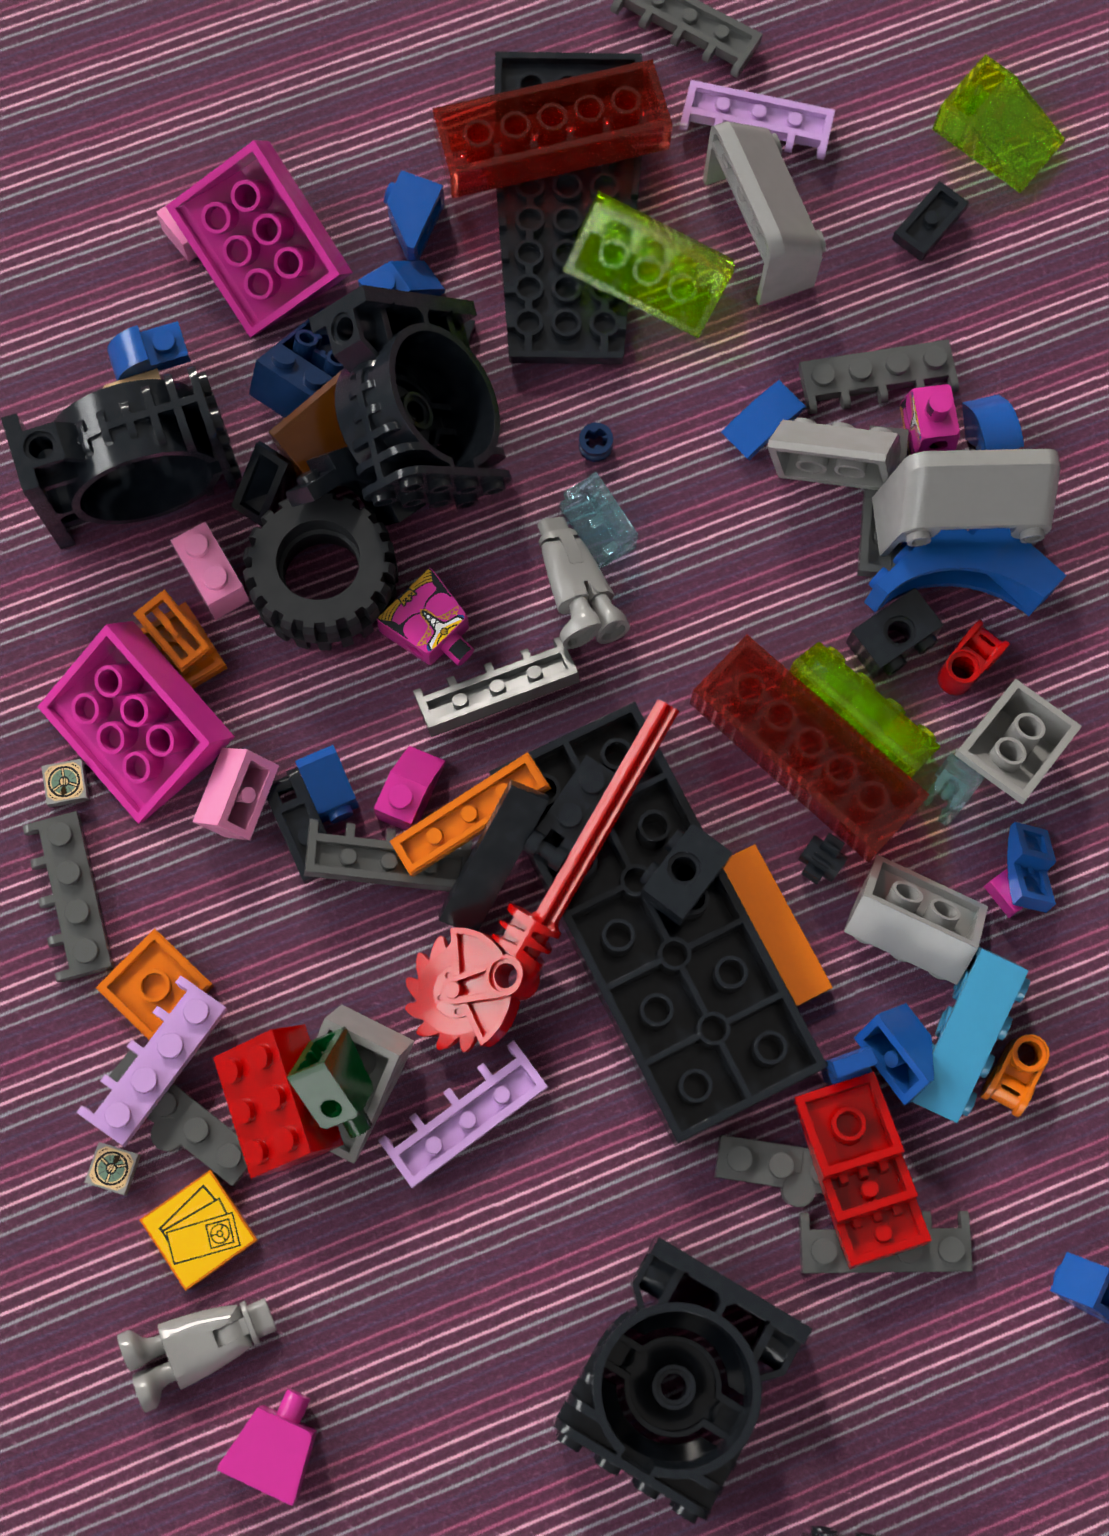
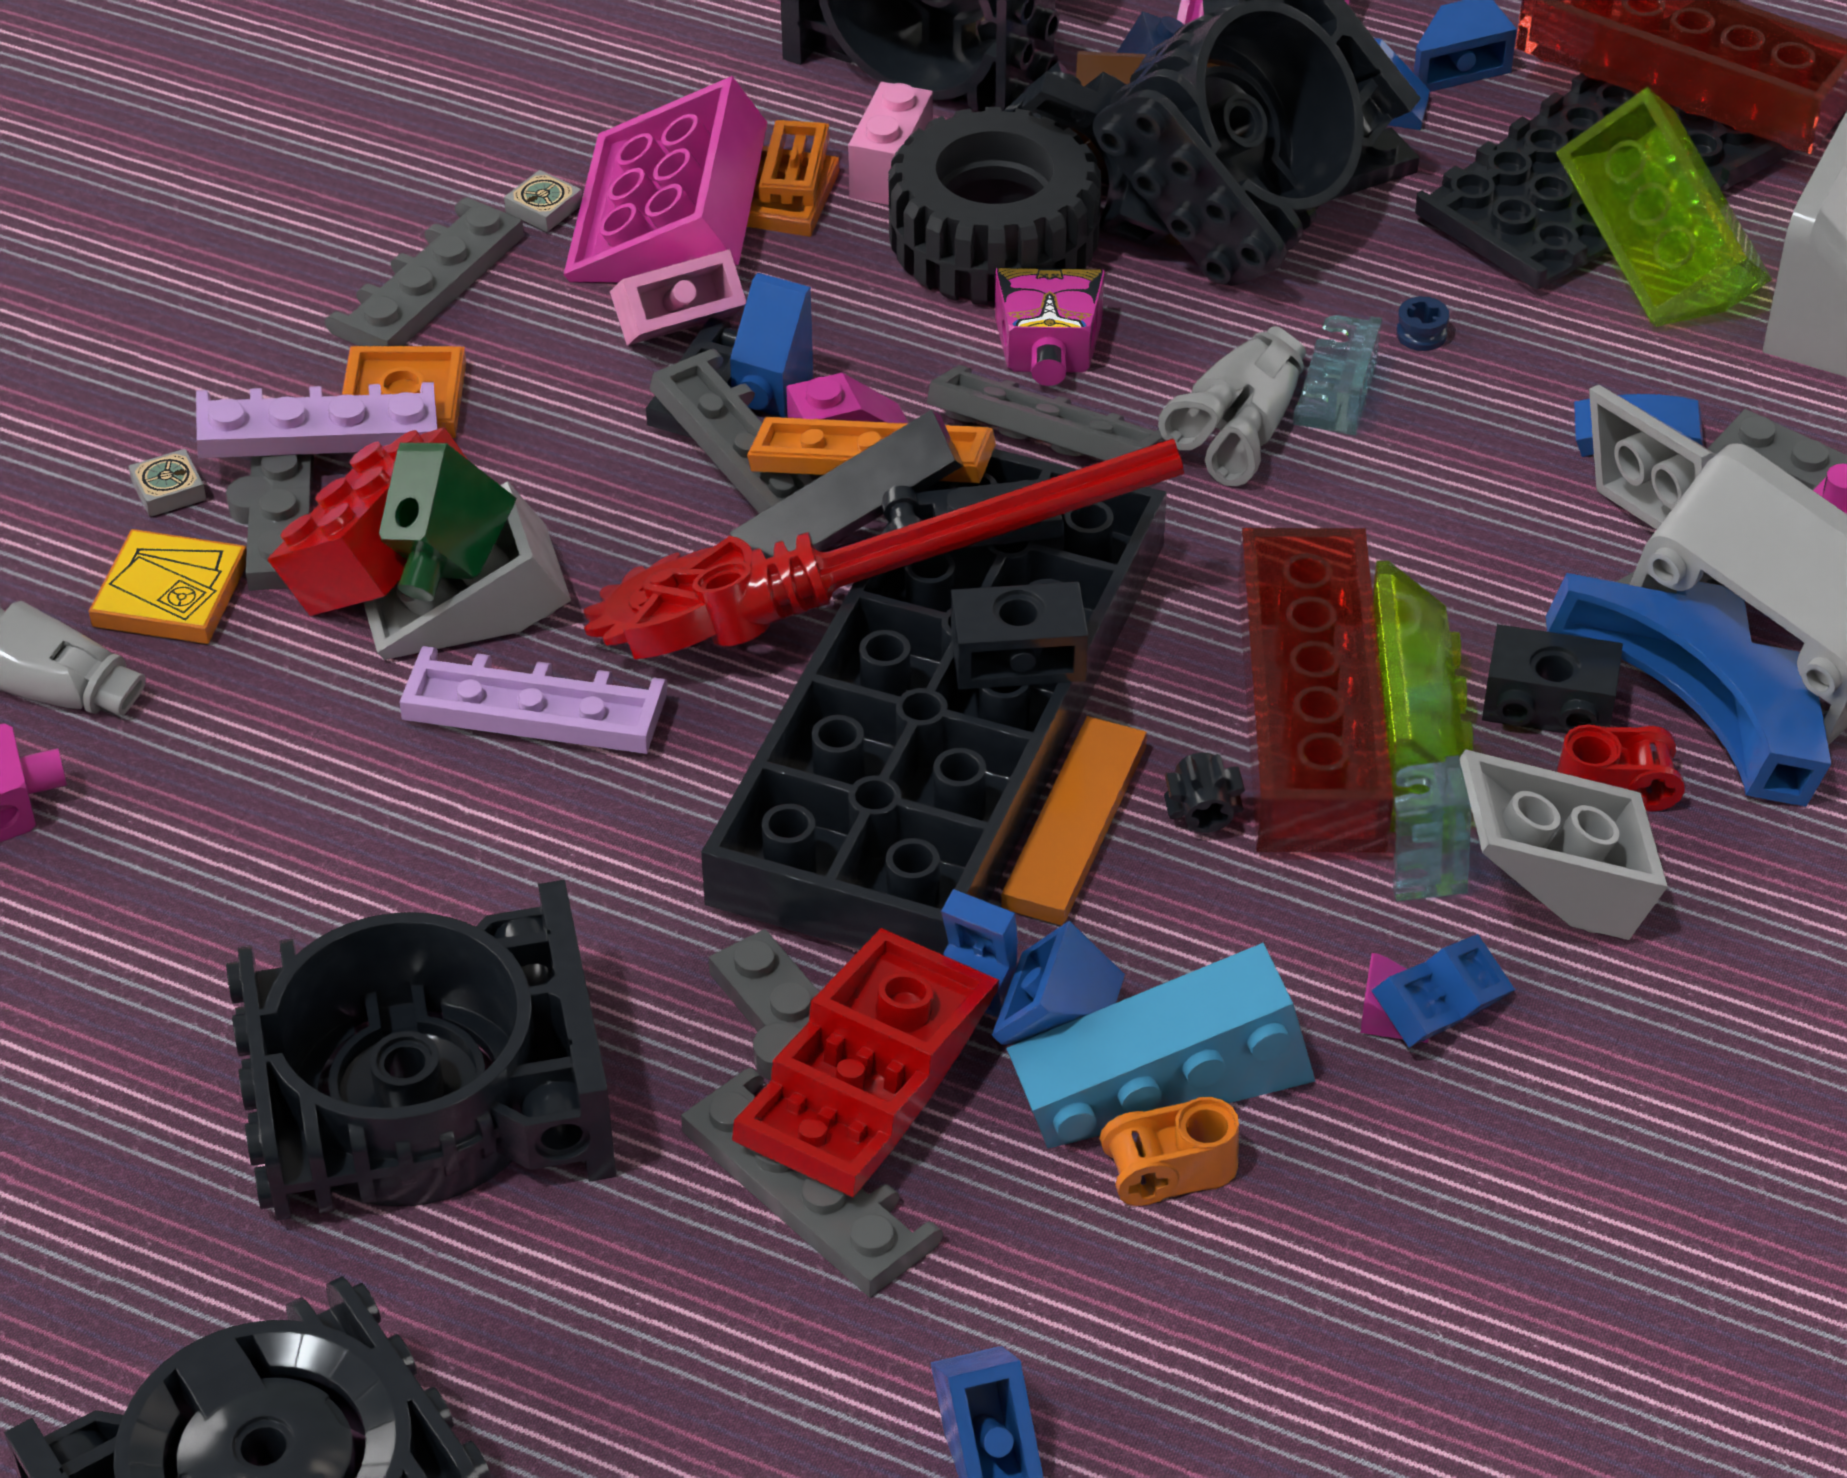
camera: 50 degrees right, 30 degrees down
light grey slope [844,855,988,985] -> none

